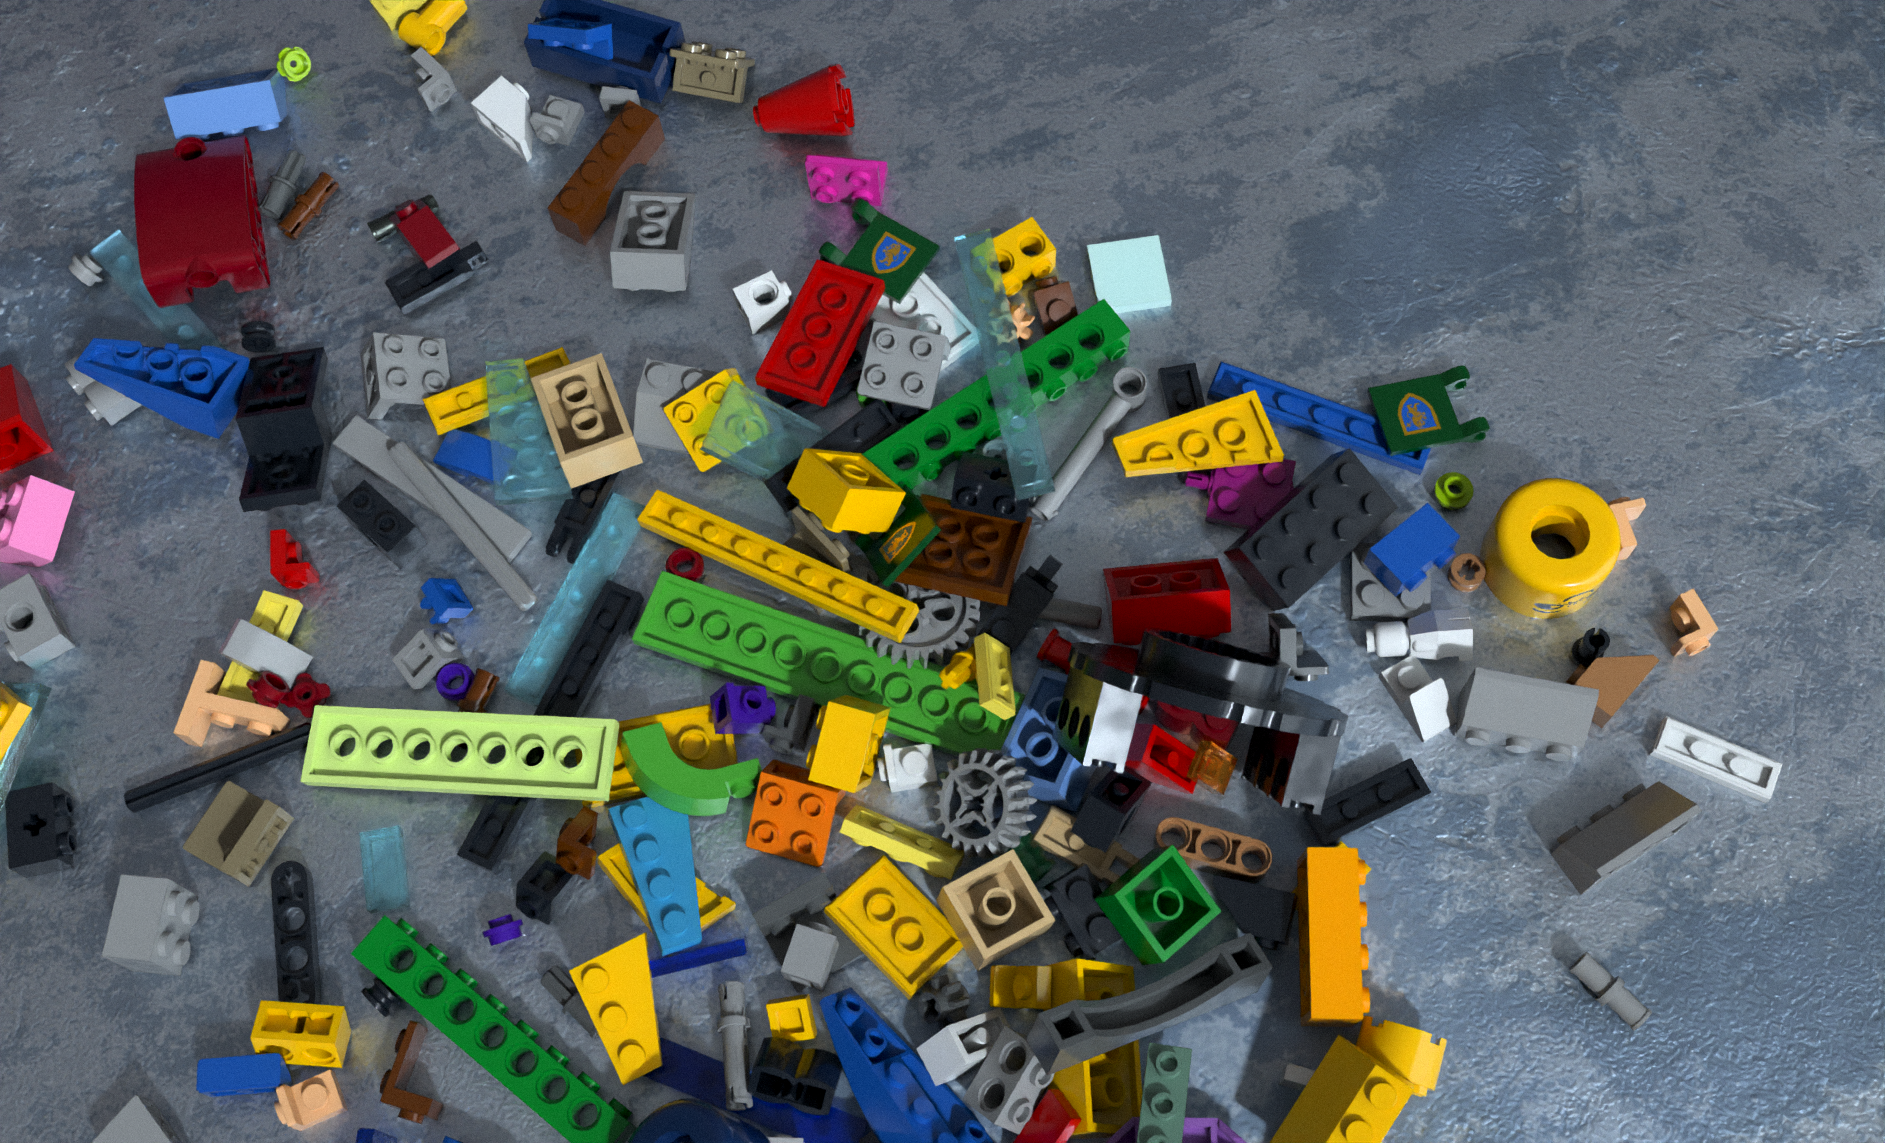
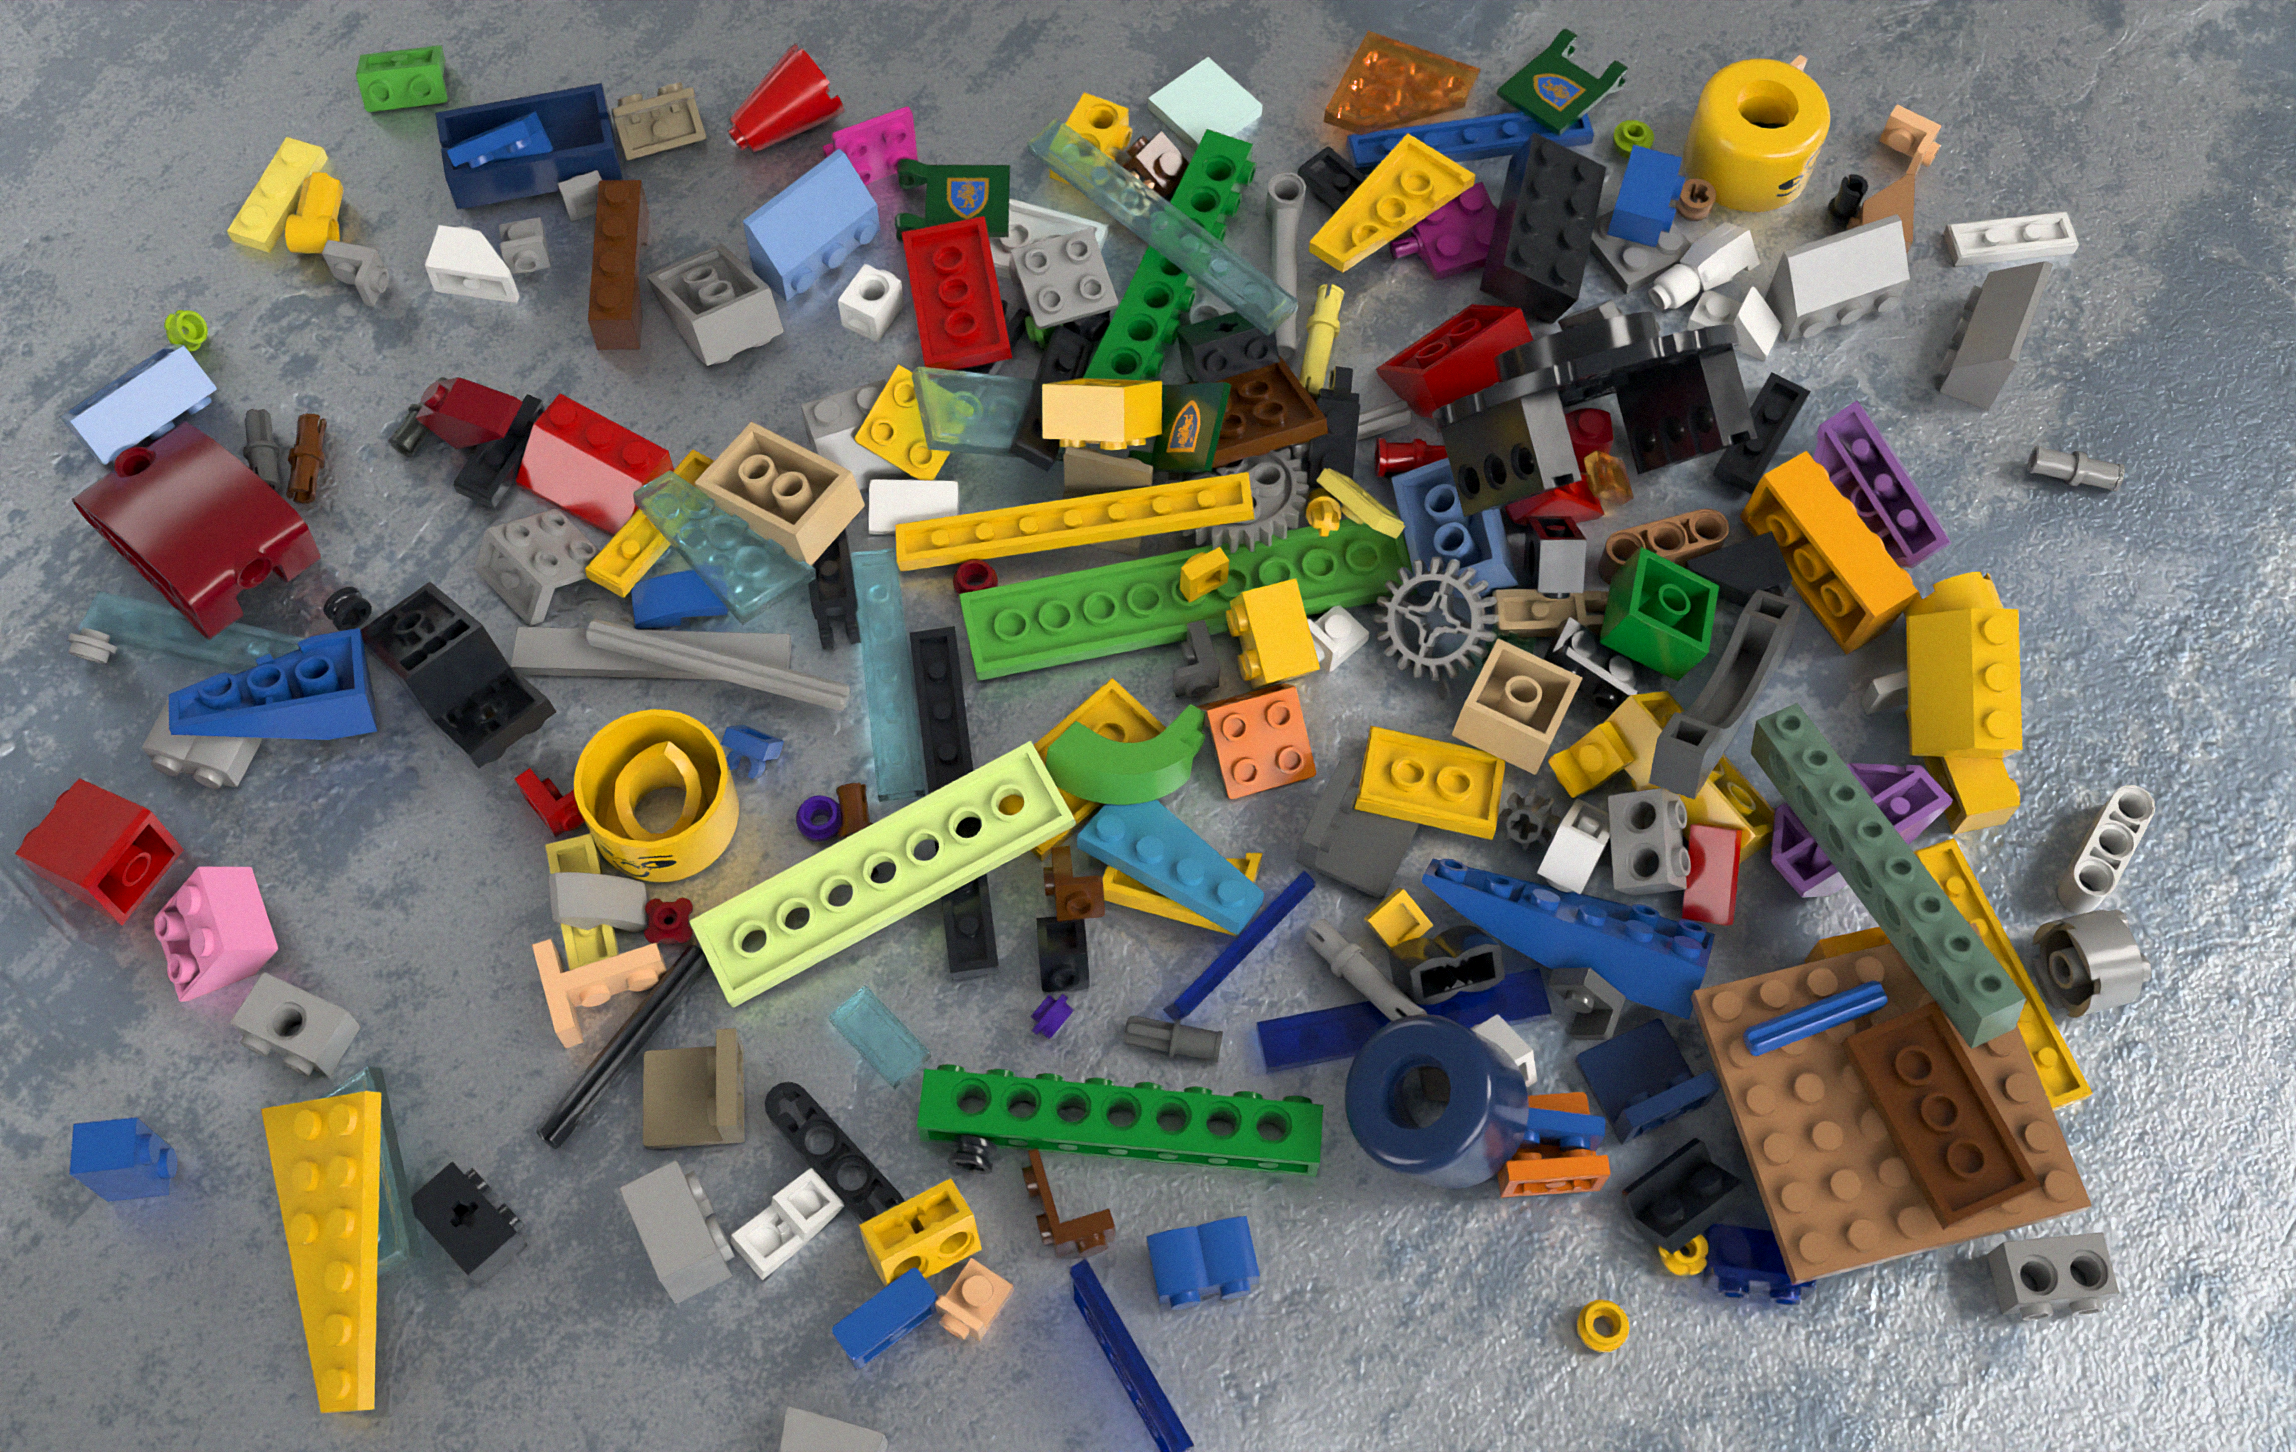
camera: 40 degrees left, 5 degrees down
dark red plate [246,671,289,708] -> none
black brick [337,480,428,569] -> none
light grey bracket [392,629,464,689] -> none
yellow wing [569,932,663,1085] -> none
dark purple brick [710,683,776,734] -> none
light grey brick [780,922,839,991] -> none
light yellow plate [840,804,965,880] -> none
none -> red slope [516,393,674,537]
none -> yellow piece [574,709,739,882]
none -> white slope [730,1167,844,1280]
none -> medium blue slope [743,149,880,302]
none -> white slope [869,479,960,535]
none -> yellow plate [1180,547,1229,603]
none -> light yellow pin [1299,284,1344,401]
none -> clear orange plate [1323,31,1481,135]
none -> medium lavender wedge [1813,400,1952,569]

